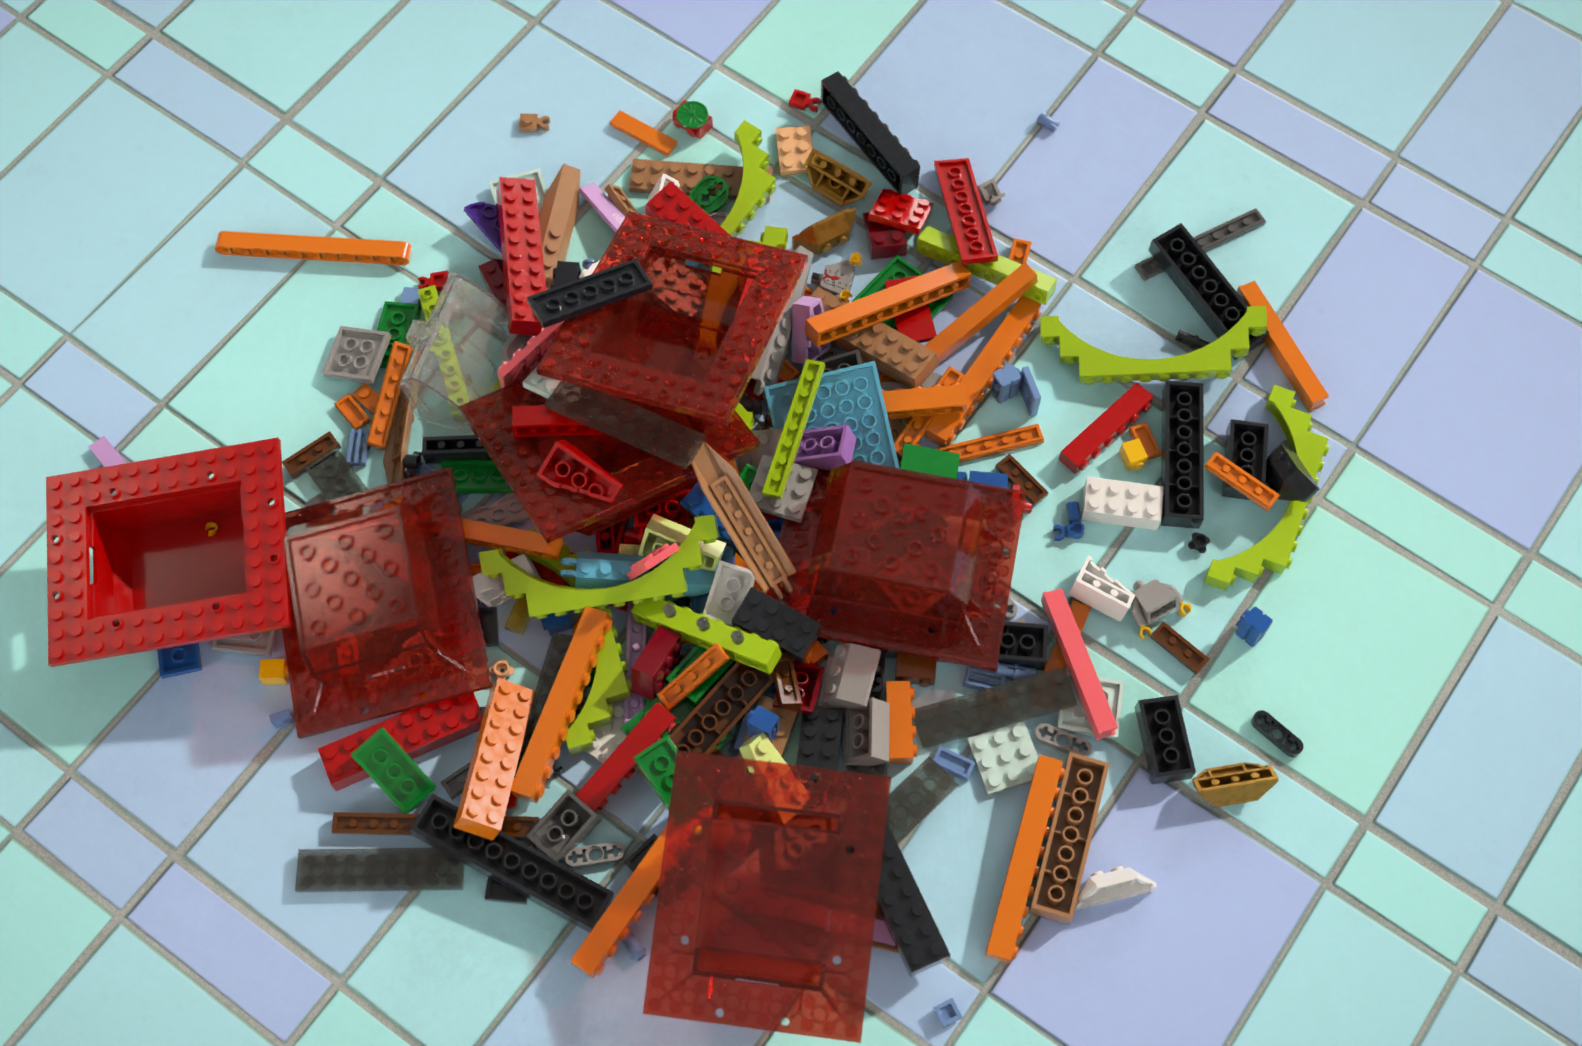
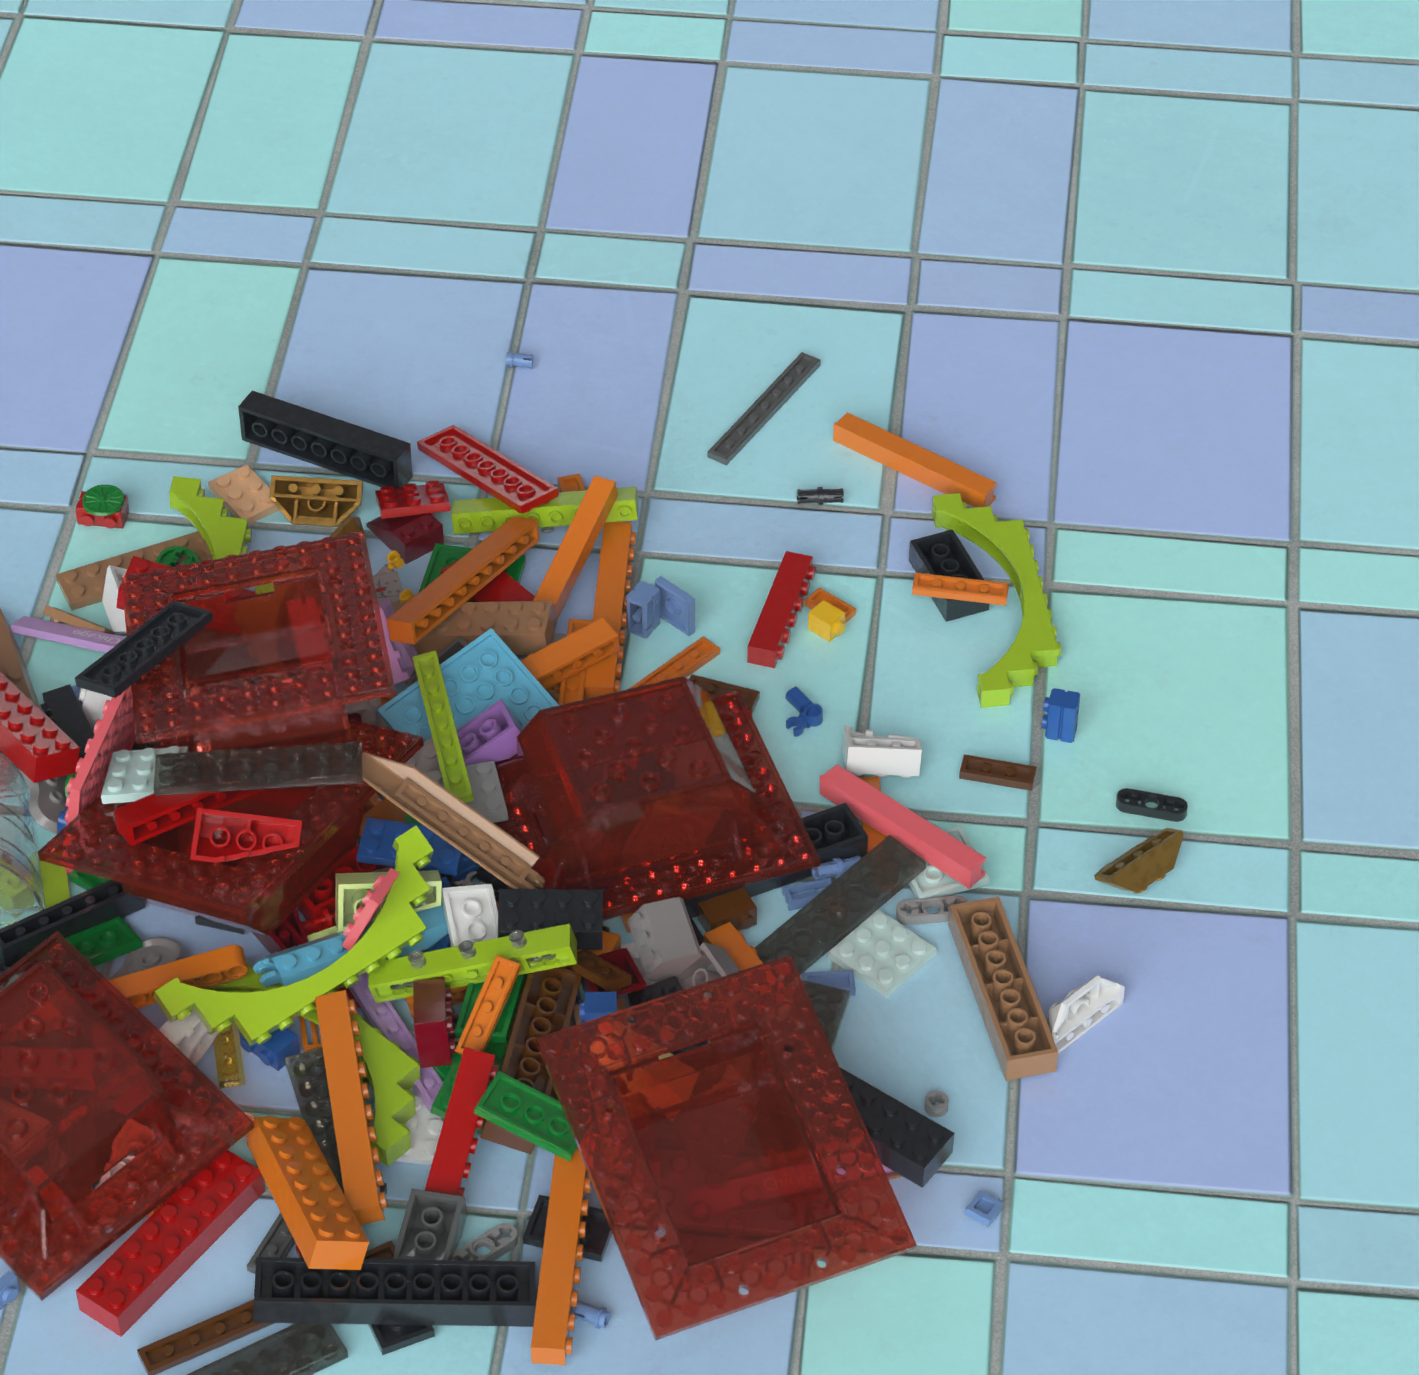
camera: 30 degrees left, 20 degrees down
green plate [350,726,437,814] -> none
orange tile [610,110,677,157] -> none
red plate [789,89,821,112] -> none
light grey bracket [977,178,1006,206] -> none
orange brick [985,755,1065,963] -> none
lime arch [1040,306,1267,385] -> none
white brick [1081,477,1164,530] -> none
light grey torso [1131,580,1192,640] -> none
black brick [1134,695,1196,784] -> none
black brick [1148,223,1269,360] -> none
black brick [1161,381,1204,529] -> none
black plate [1188,532,1210,554] -> none
black wedge [1266,440,1320,502] -> none
none -> light grey bush [924,1091,949,1118]

